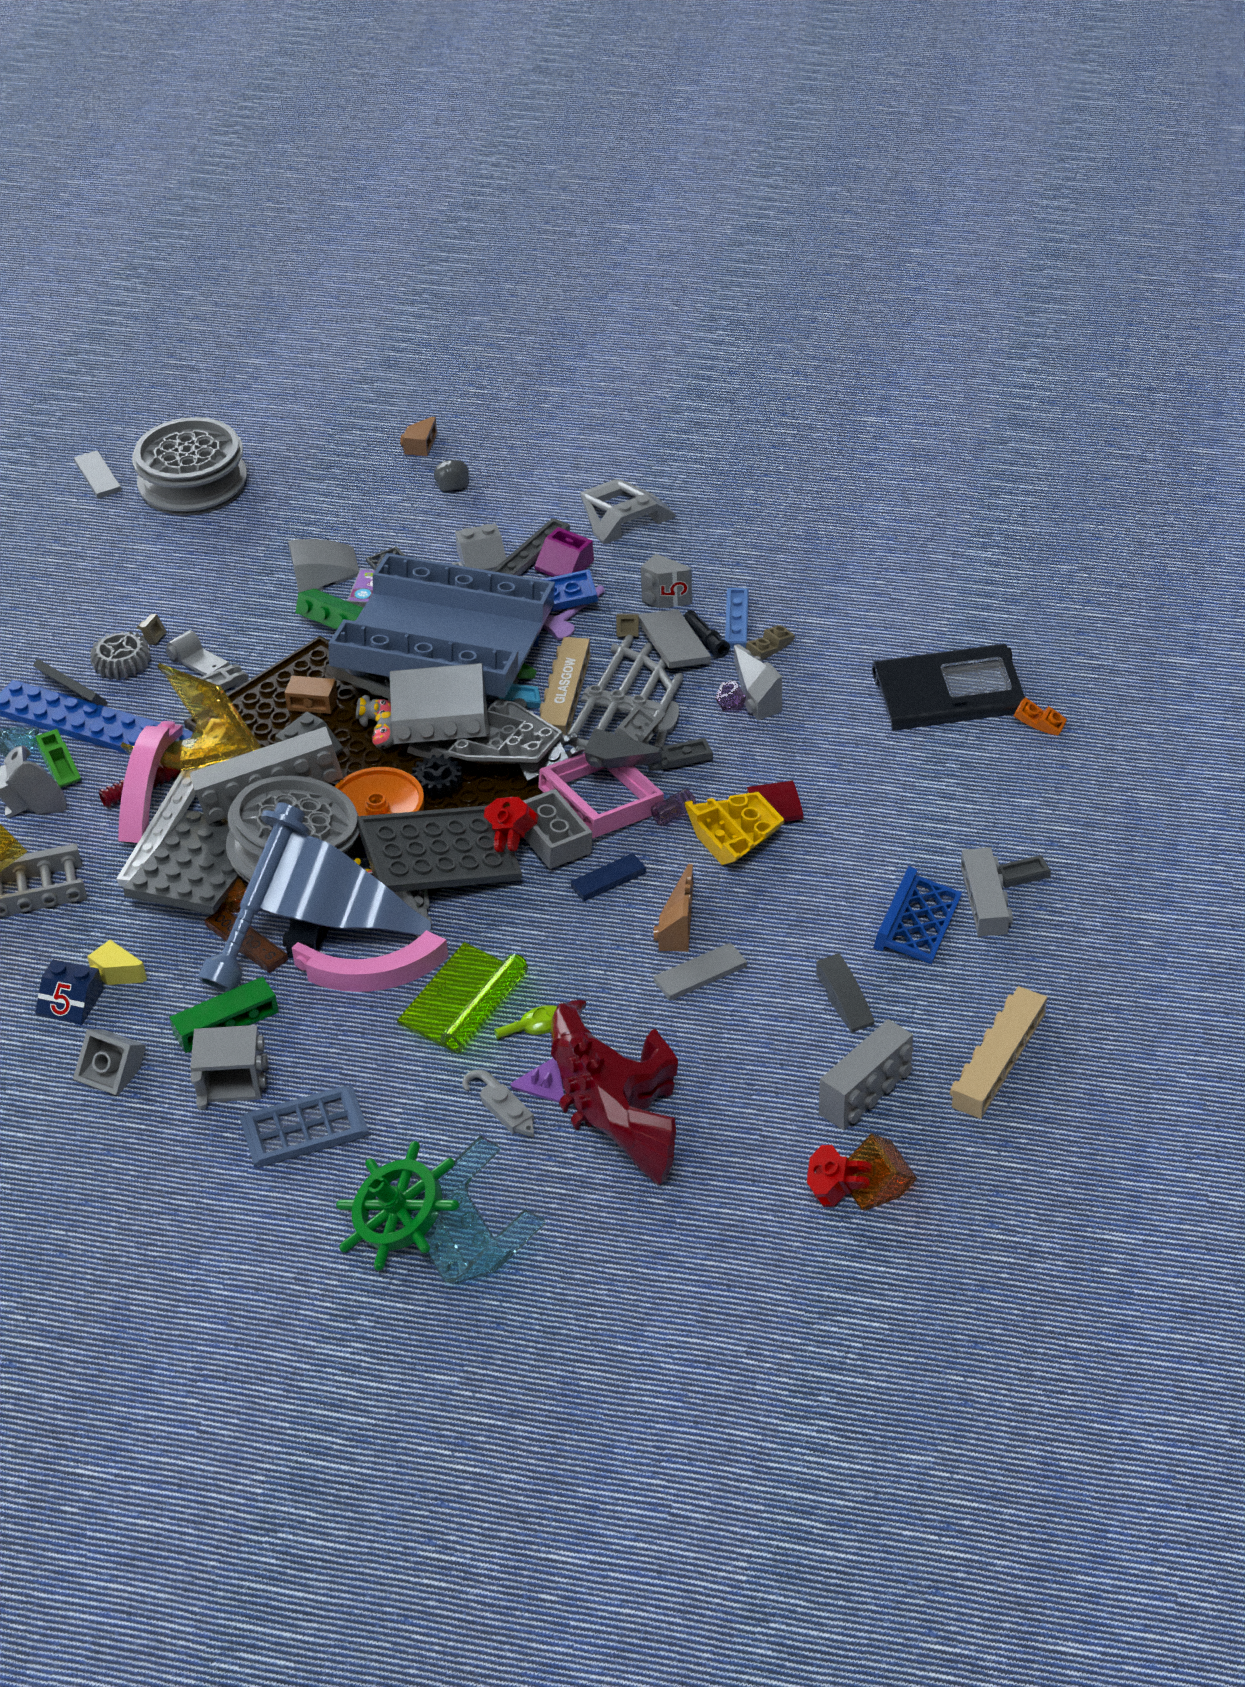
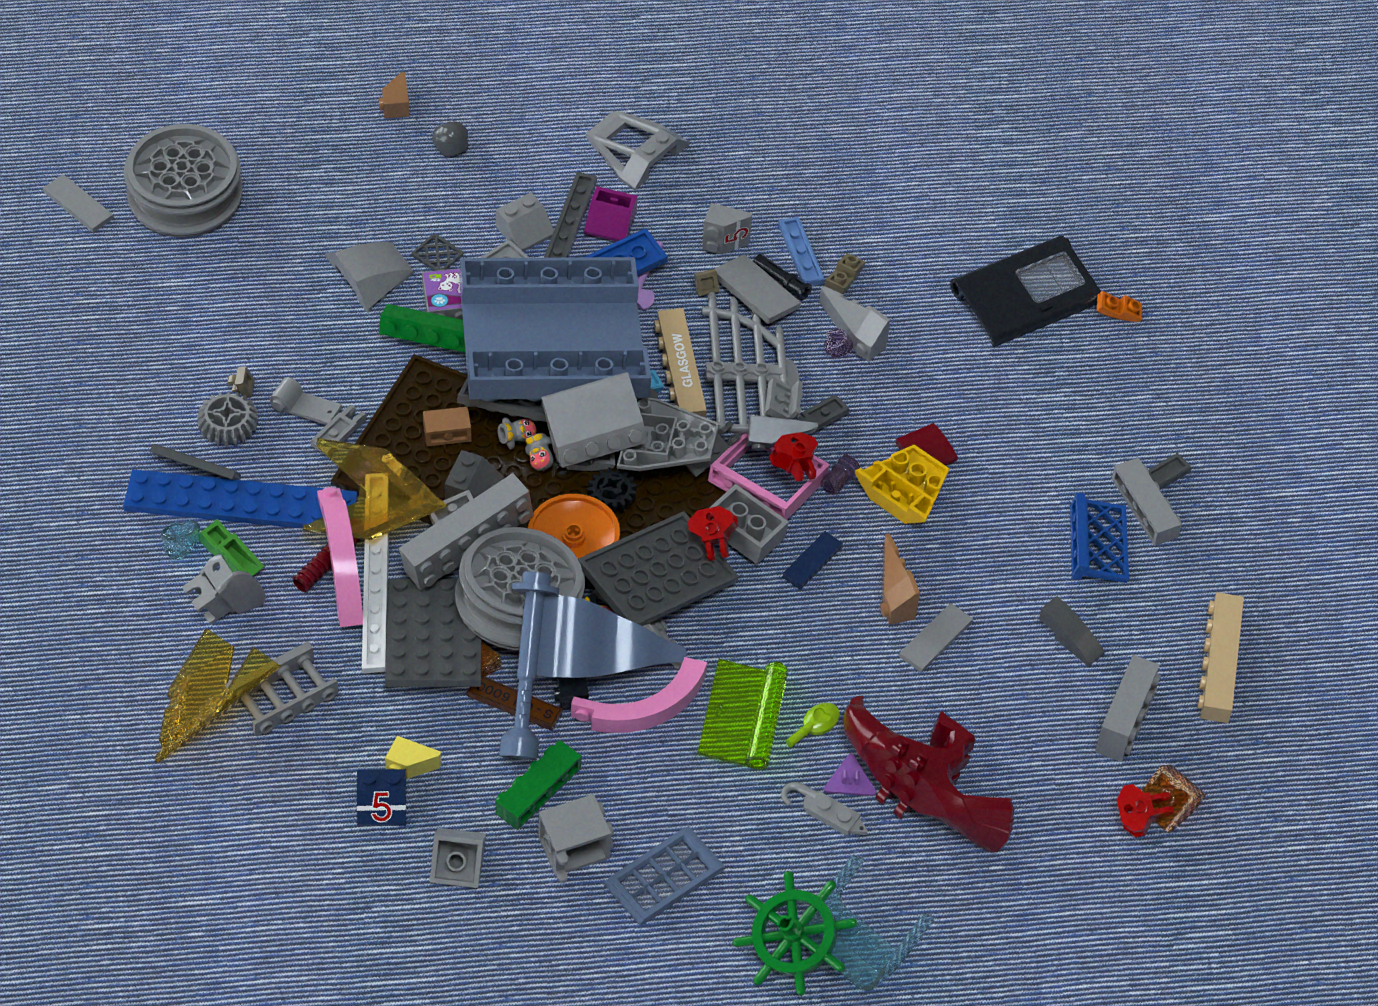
camera: 25 degrees left, 10 degrees up
none -> red hinge [769,432,818,482]

